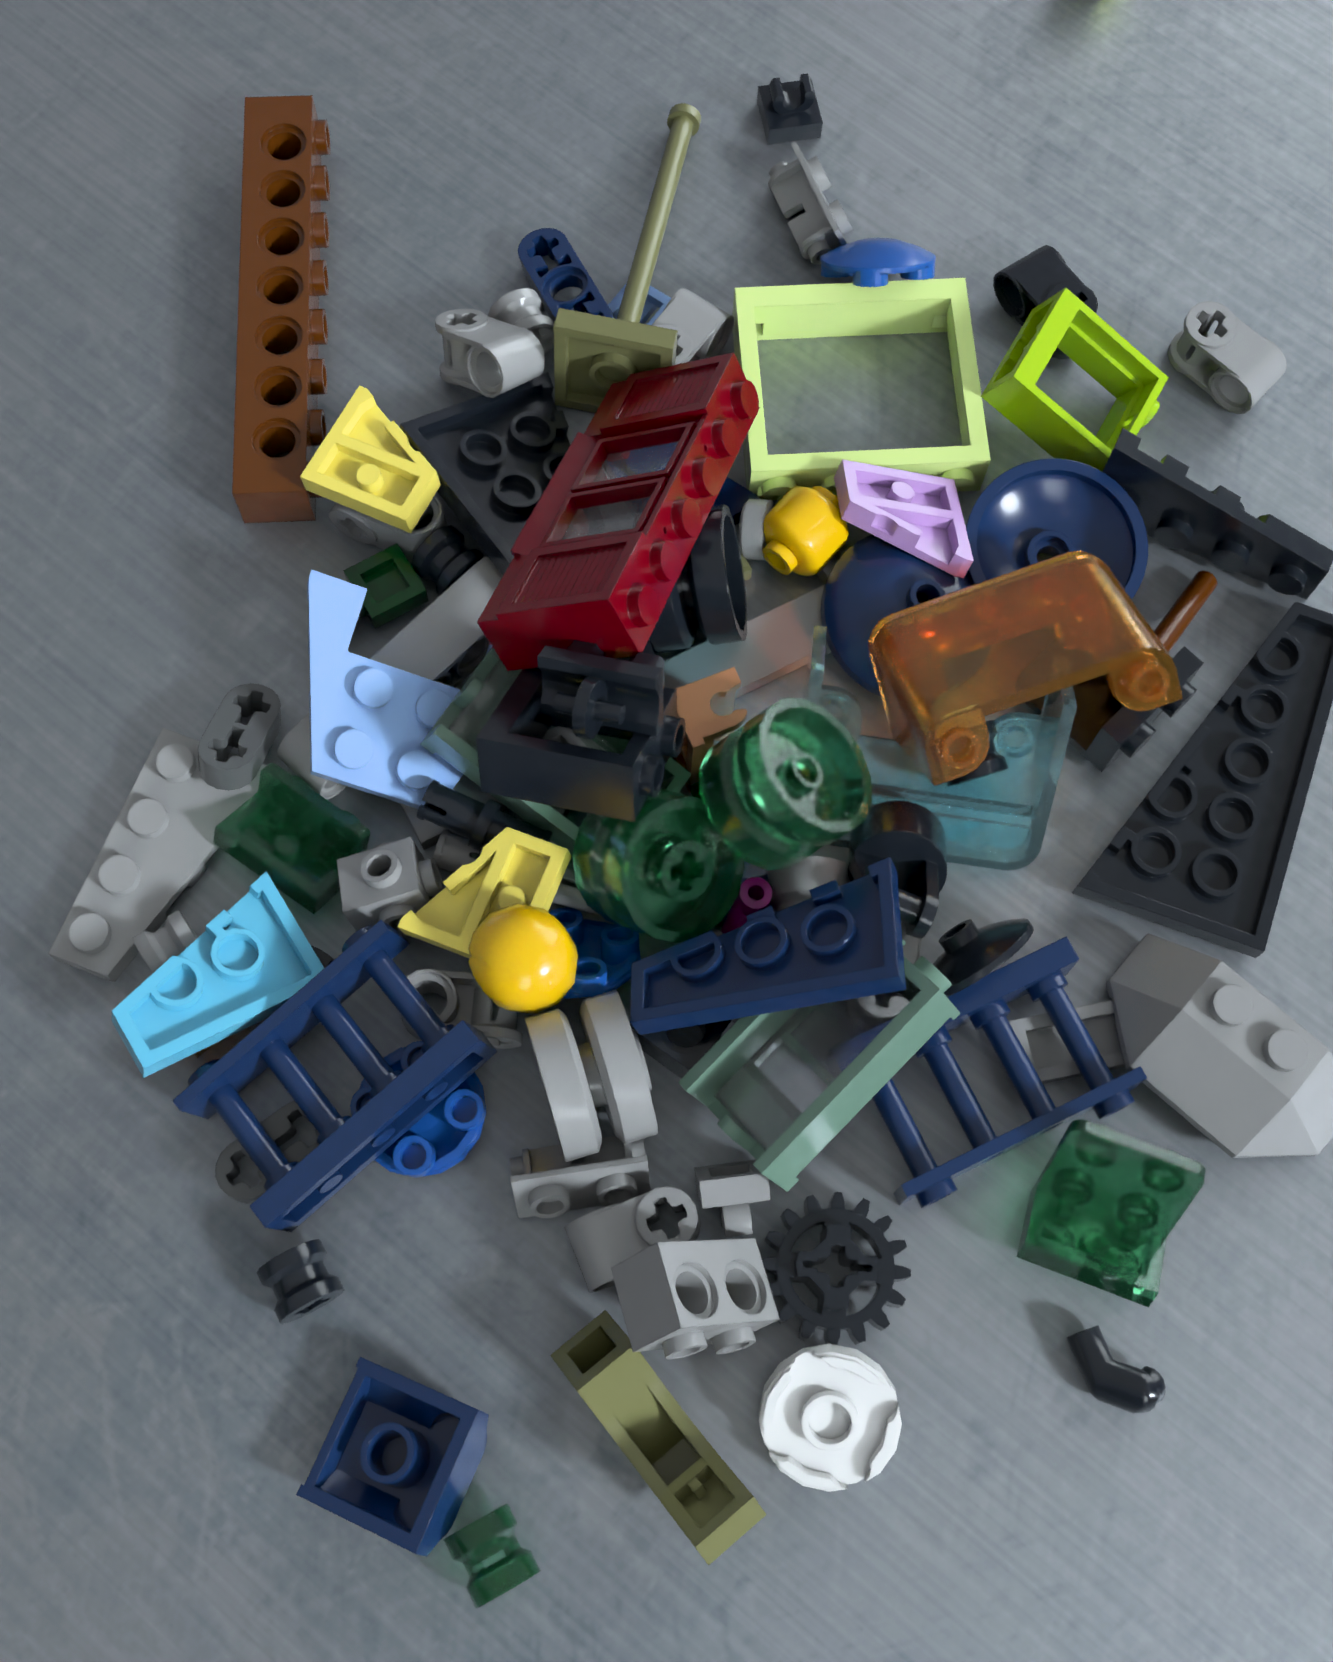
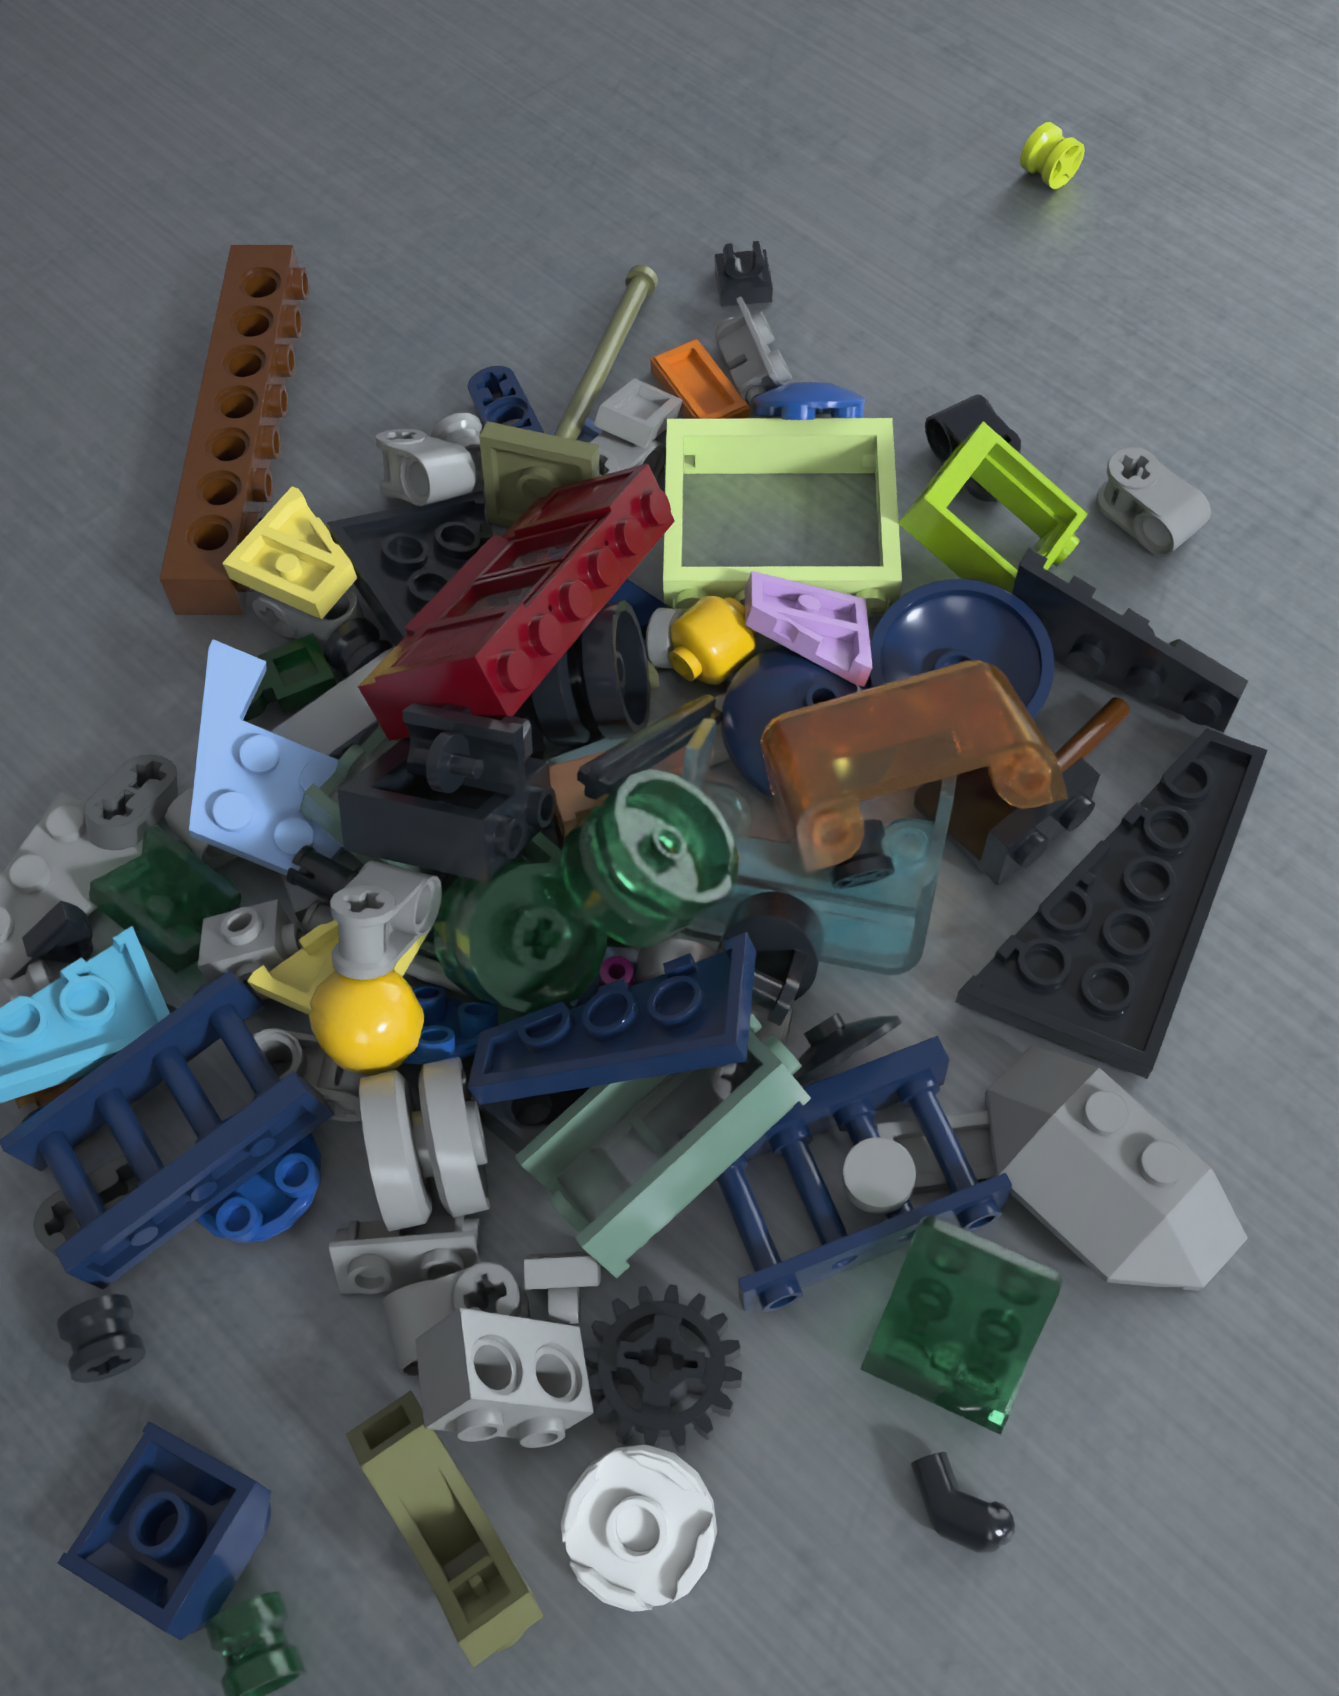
camera: 10 degrees right, 10 degrees down
none -> black tile [22,901,93,963]
none -> light grey piece [330,860,442,980]
none -> black axle [577,694,723,800]
none -> light grey tile [593,378,683,448]
none -> orange tile [650,339,750,419]
none -> light grey tile [842,1137,916,1215]

